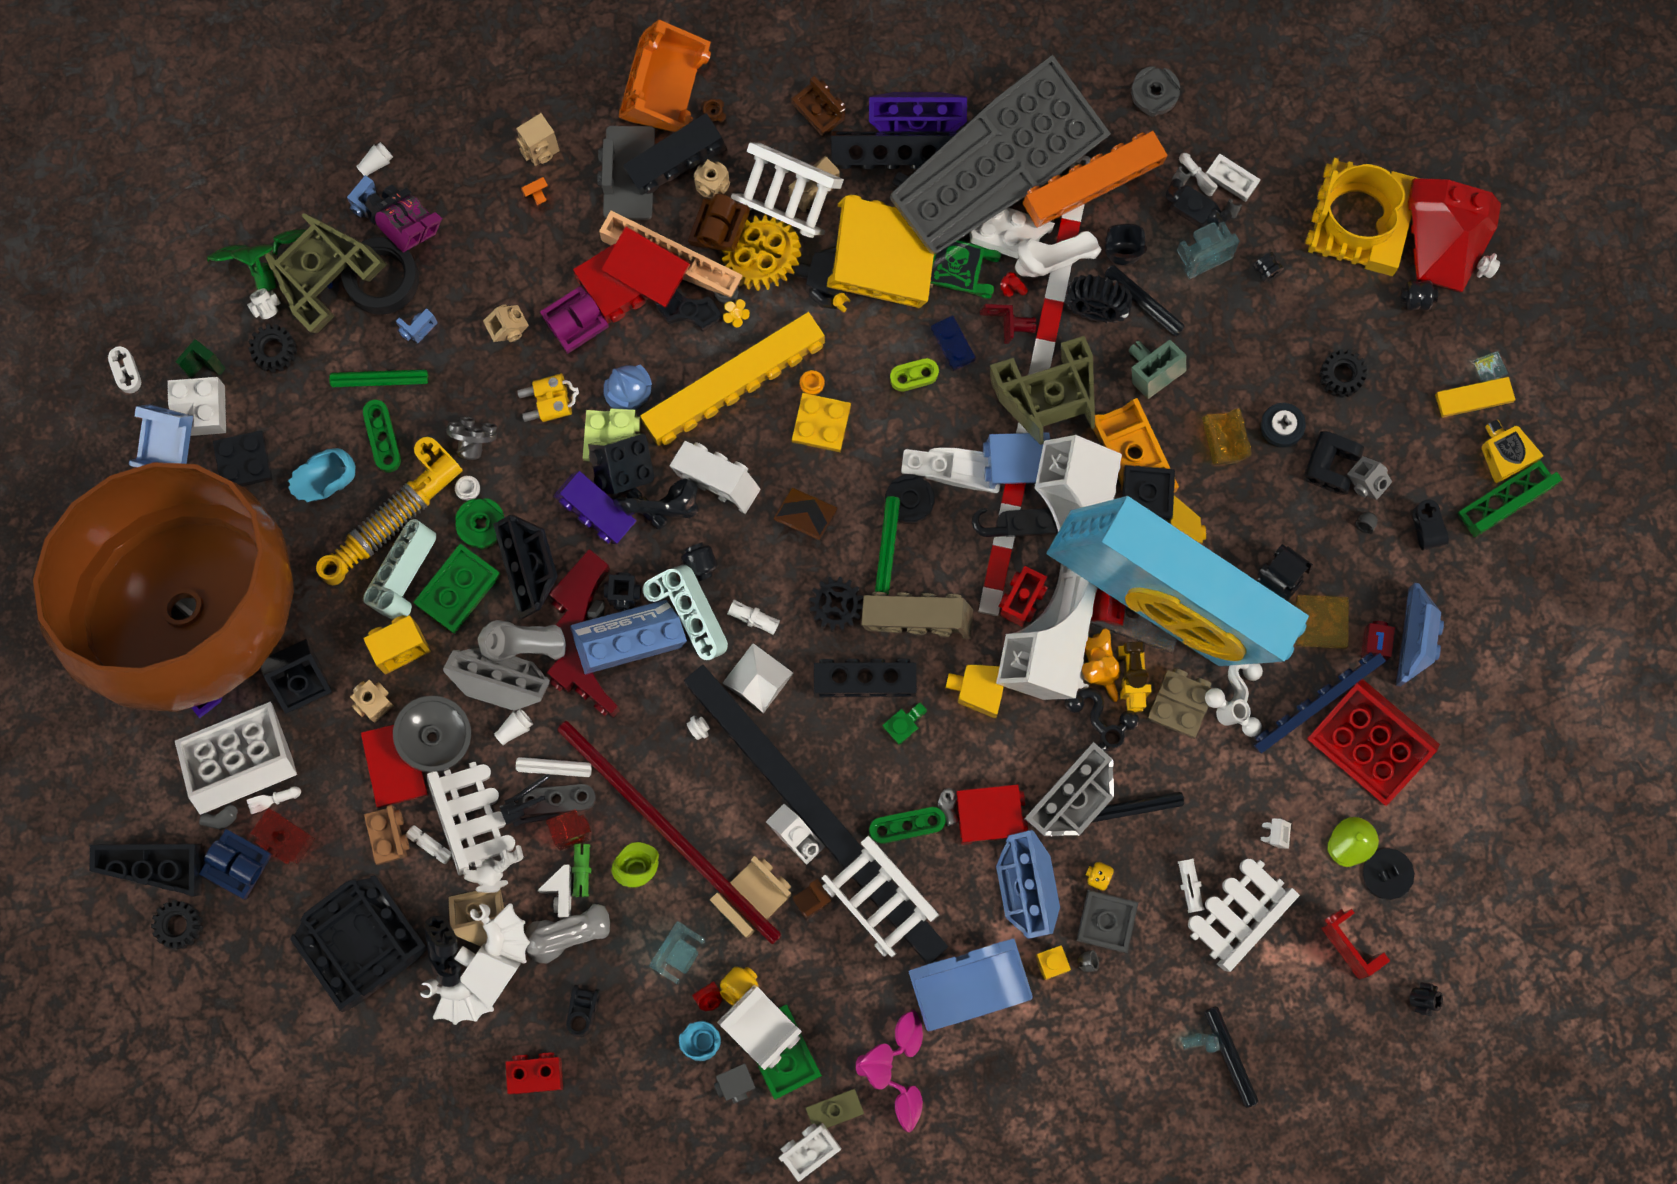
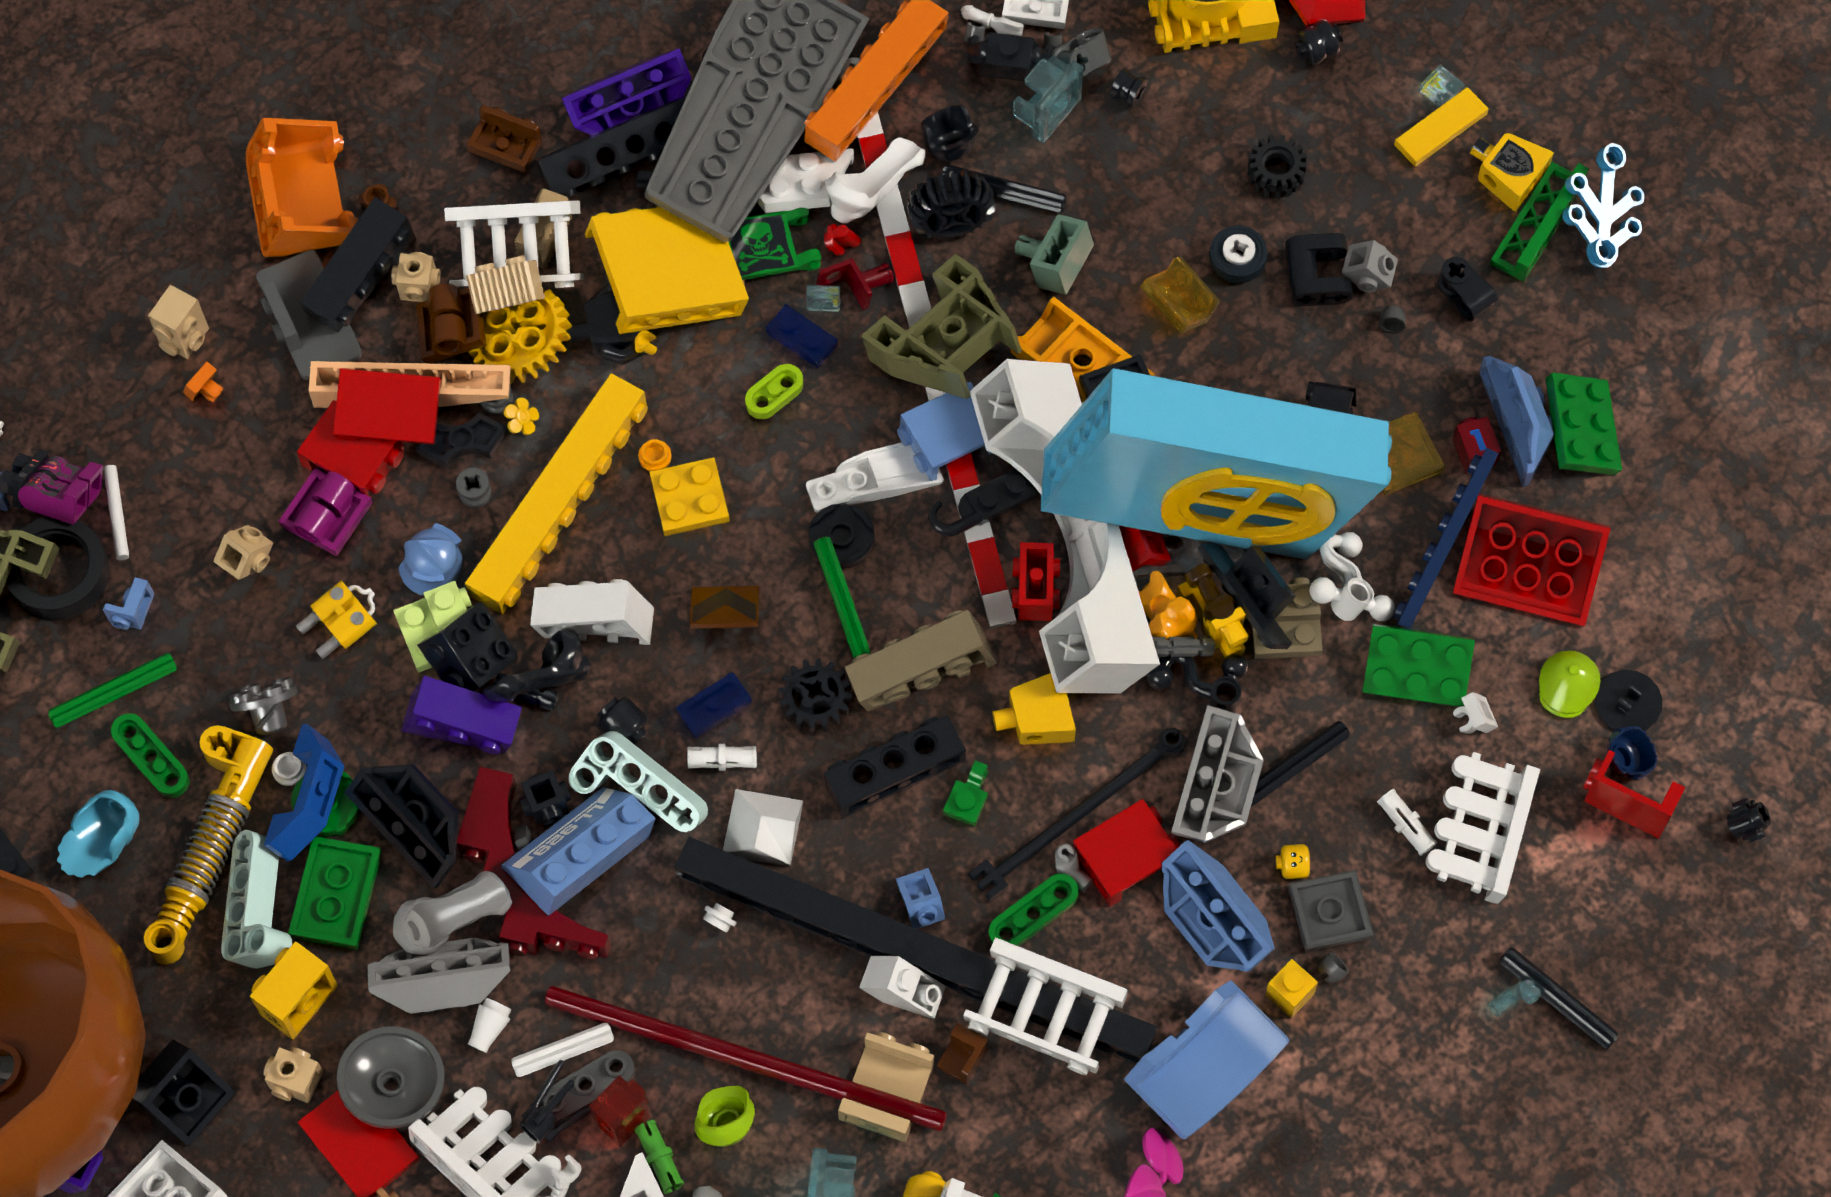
camera: 25 degrees left, 10 degrees down
none -> white bar [103,465,129,560]
none -> blue slope [264,724,345,861]
none -> dark grey wheel [456,468,492,508]
none -> tan brick [466,255,545,314]
none -> clear blue plate [676,672,752,738]
none -> clear light blue tile [806,285,840,312]
none -> medium blue bracket [896,868,945,929]
none -> black hinge [968,728,1186,902]
none -> dark grey piece [1051,28,1112,77]
none -> dark grey axle [1153,636,1216,657]
none -> black bracket [1198,543,1296,649]
none -> green plate [1362,624,1475,707]
none -> green plate [1545,372,1622,475]
none -> plant [1563,143,1645,268]
none -> dark blue hair [1606,726,1658,781]

